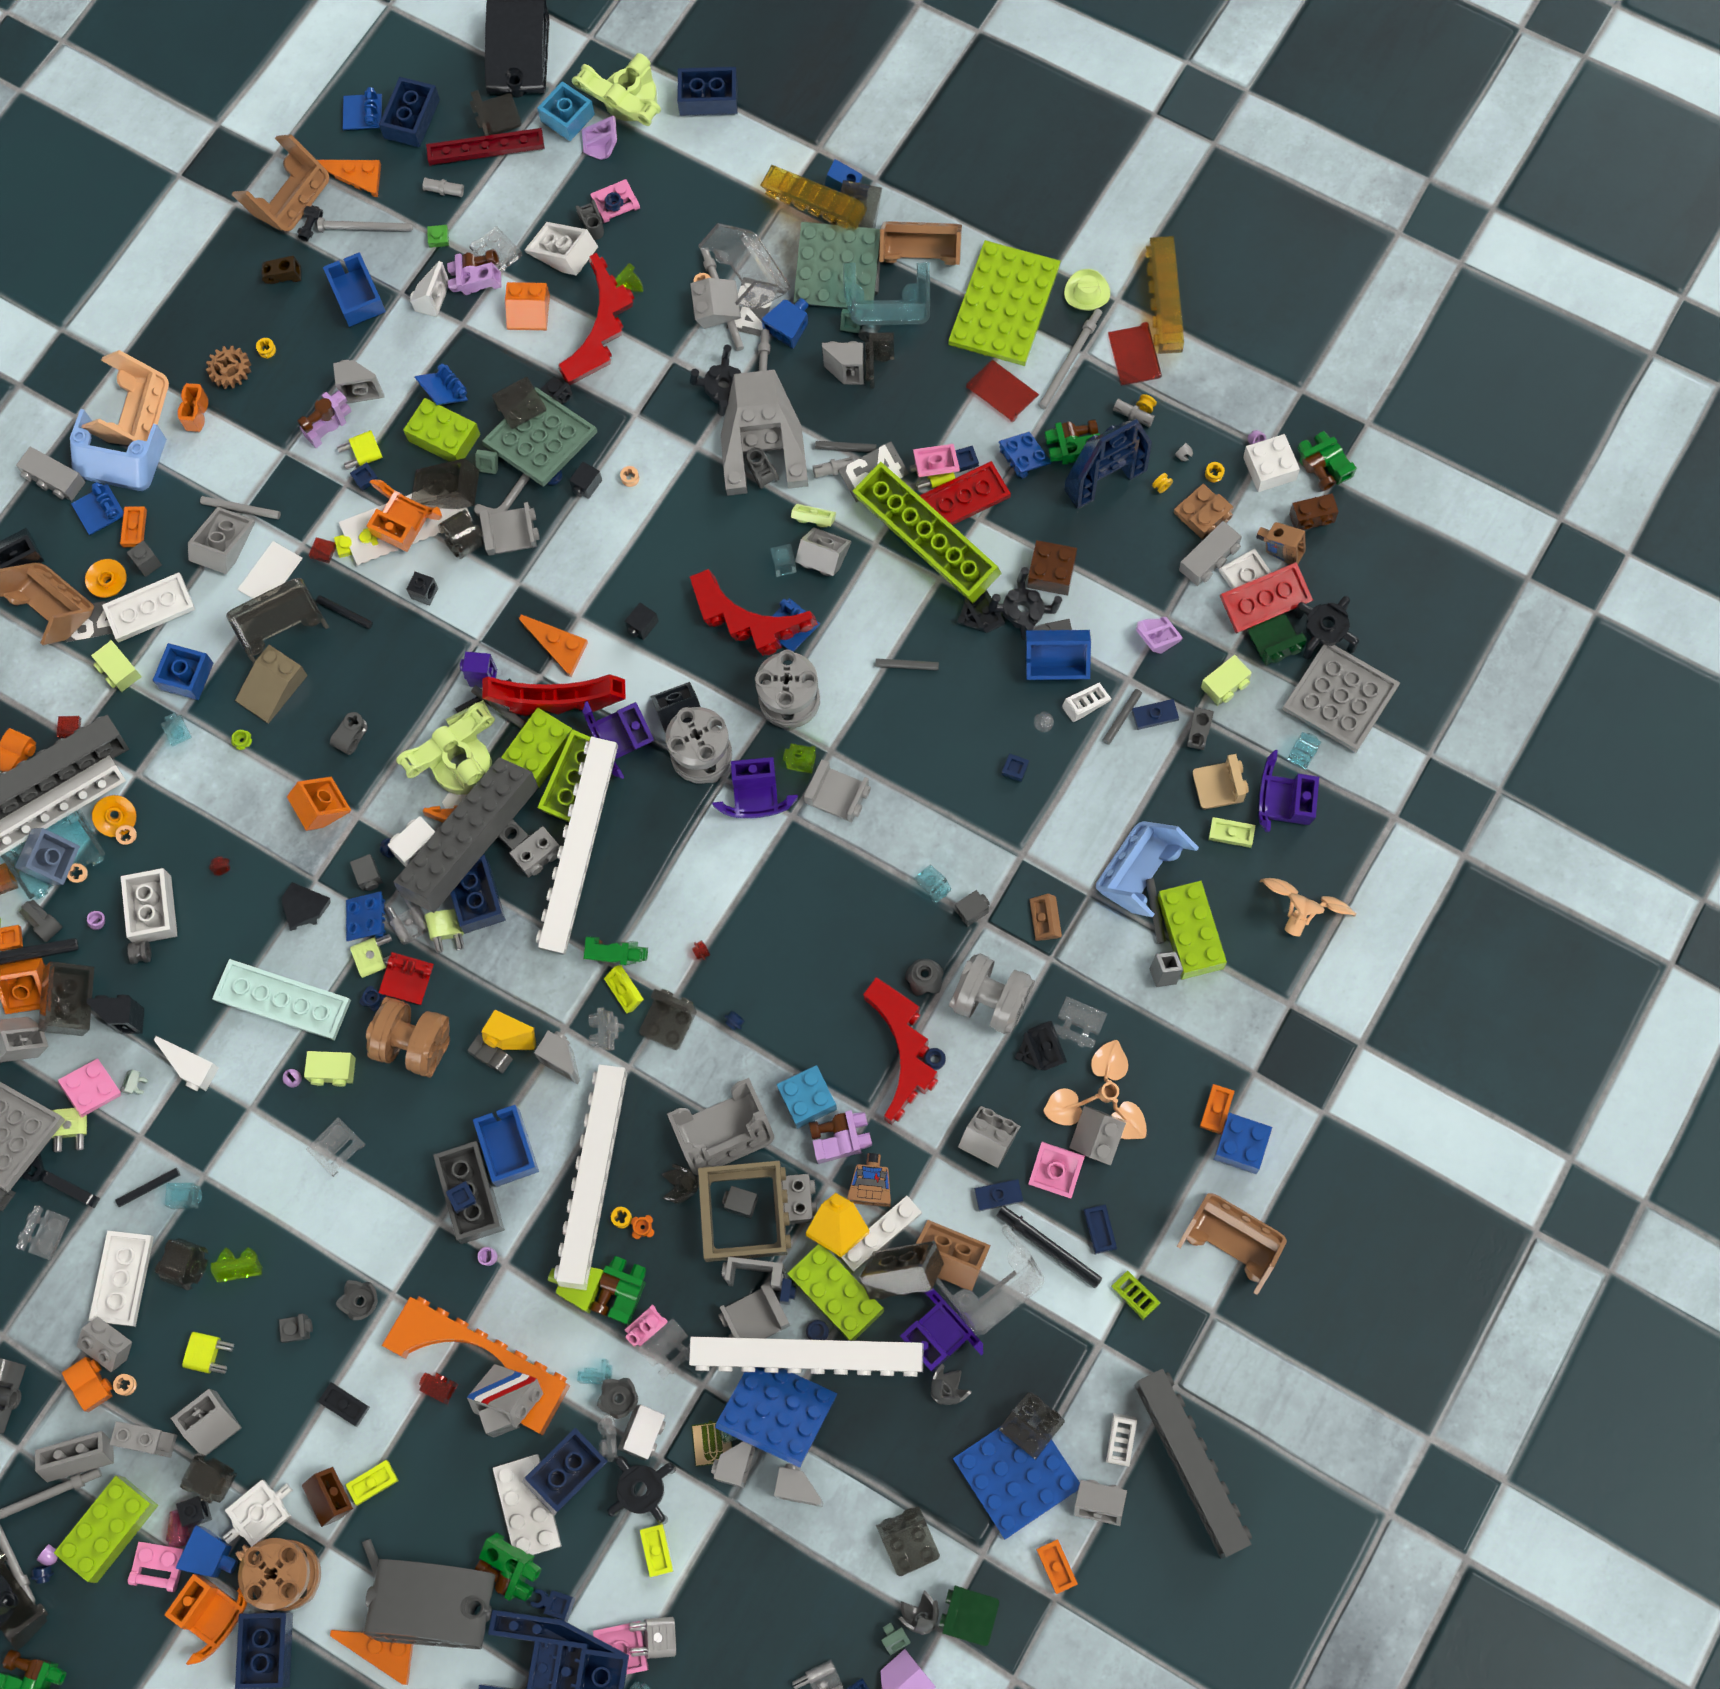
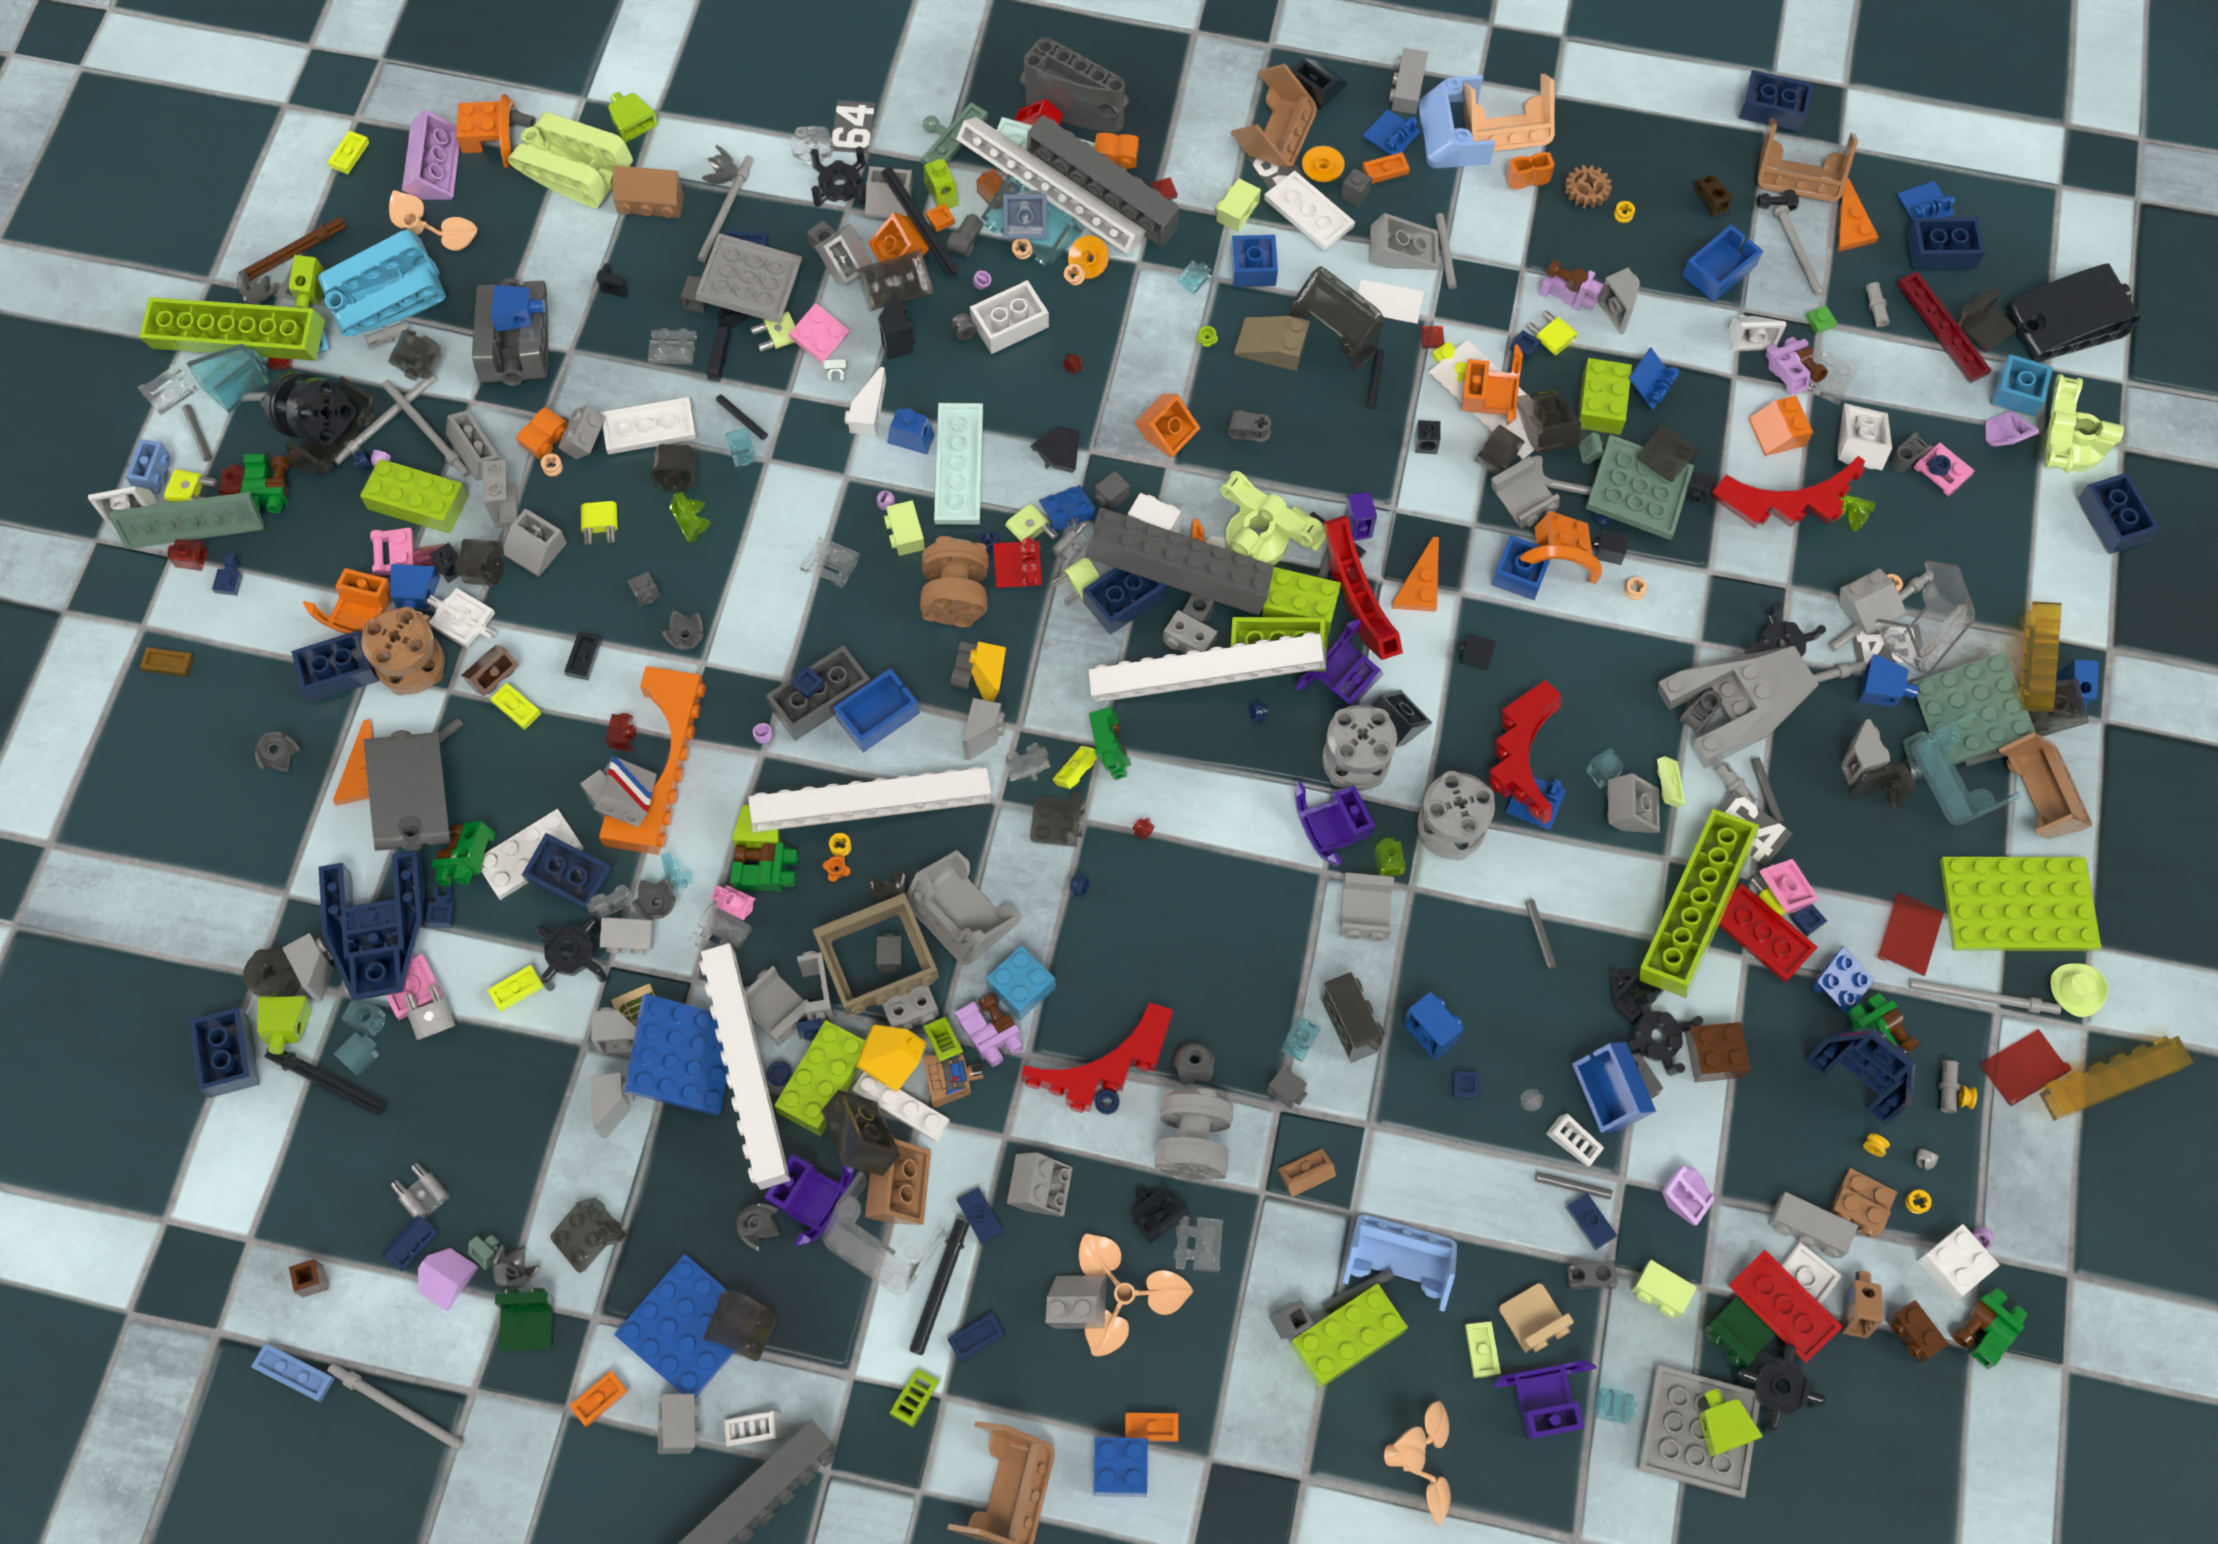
camera: 65 degrees right, 5 degrees down
bright pink slope [1028,1142,1085,1198] -> none
none -> blue torso [887,408,935,455]
none -> lime slope [923,1017,963,1062]
none -> dark blue plate [1249,700,1268,723]
none -> clear smoke brick [1320,972,1384,1063]
none -> blue brick [1403,991,1464,1061]
none -> blue brick [1491,535,1551,601]
none -> orange piece [1520,511,1602,584]
none -> lime torso [1699,1388,1762,1458]
none -> dark blue brick [1739,70,1814,132]

